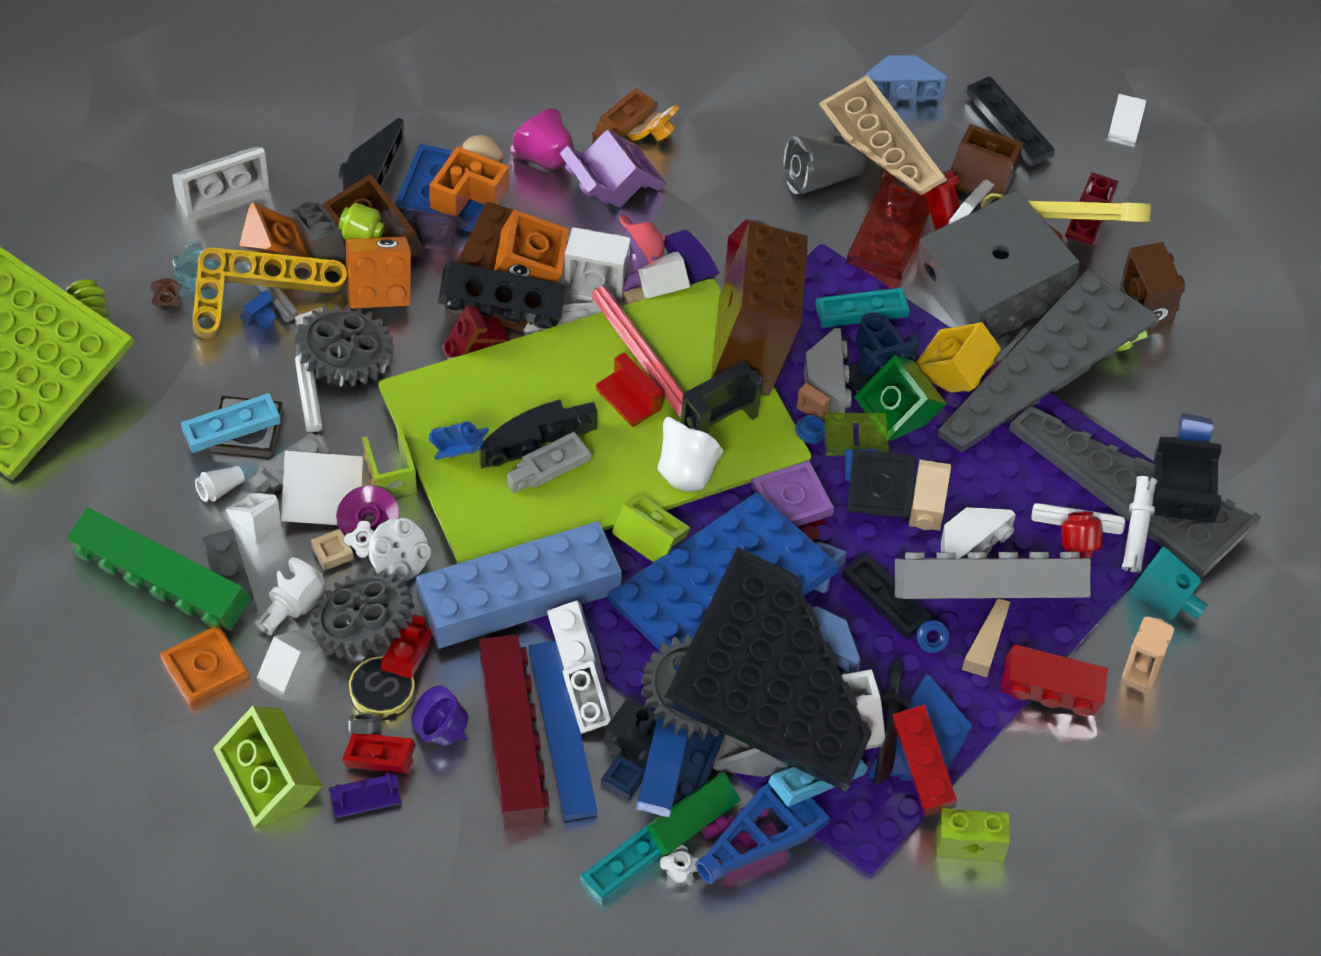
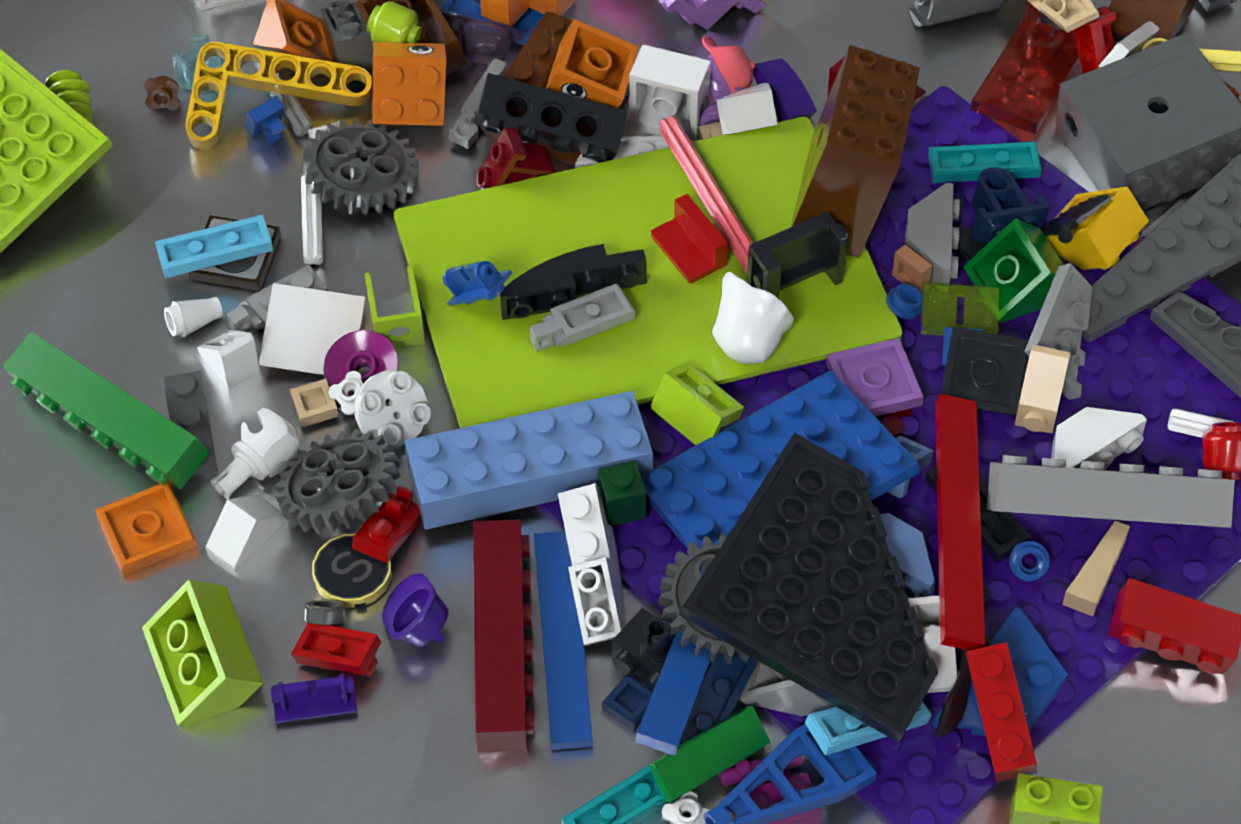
camera: 10 degrees right, 0 degrees up
none -> light grey hinge [449,58,507,149]
none -> dark green brick [597,461,646,526]
none -> red tile [935,393,985,651]
none -> light grey wing [1024,263,1092,400]
none -> black hand [1041,194,1112,243]

